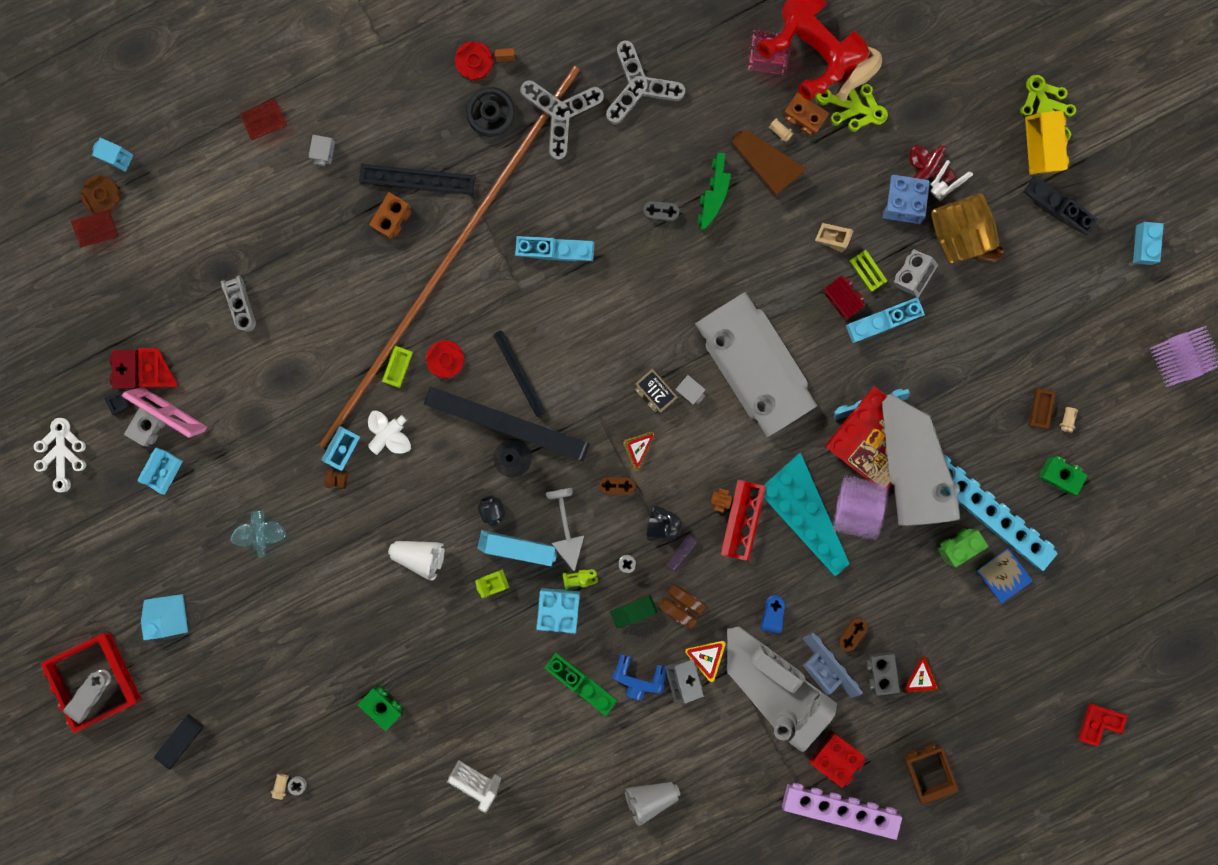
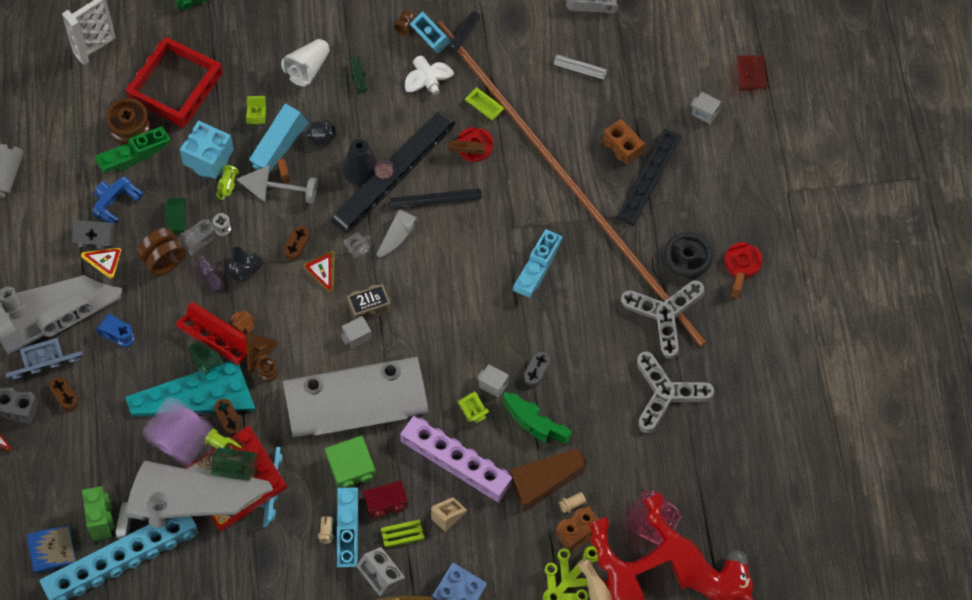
camera: 105 degrees right, 25 degrees down
none -> reddish brown wheel [106,98,150,145]
none -> white beam [116,502,132,539]
none -> red window [126,36,223,128]
none -> clear piece [178,220,215,255]
none -> clear green piece [188,341,223,375]
none -> lime piece [204,429,242,460]
none -> clear green brick [211,447,258,481]
none -> reddish brown beam [215,398,242,434]
none -> reddish brown piece [245,333,278,373]
none -> reddish brown wheel [257,357,278,382]
none -> dark orange tile [277,159,290,184]
none -> tan pin [318,516,334,544]
none -> bright green brick [325,436,376,488]
none -> clear bracket [343,232,371,259]
none -> clear green pin [349,56,368,94]
none -> tile [374,159,393,179]
none -> light grey piece [376,210,417,258]
none -> lavender brick [400,416,512,503]
none -> black axle [448,11,480,52]
none -> reddish brown axle [448,140,485,155]
none -> lime bracket [457,391,489,423]
none -> light grey brick [477,364,509,398]
none -> light grey axle [554,55,607,79]

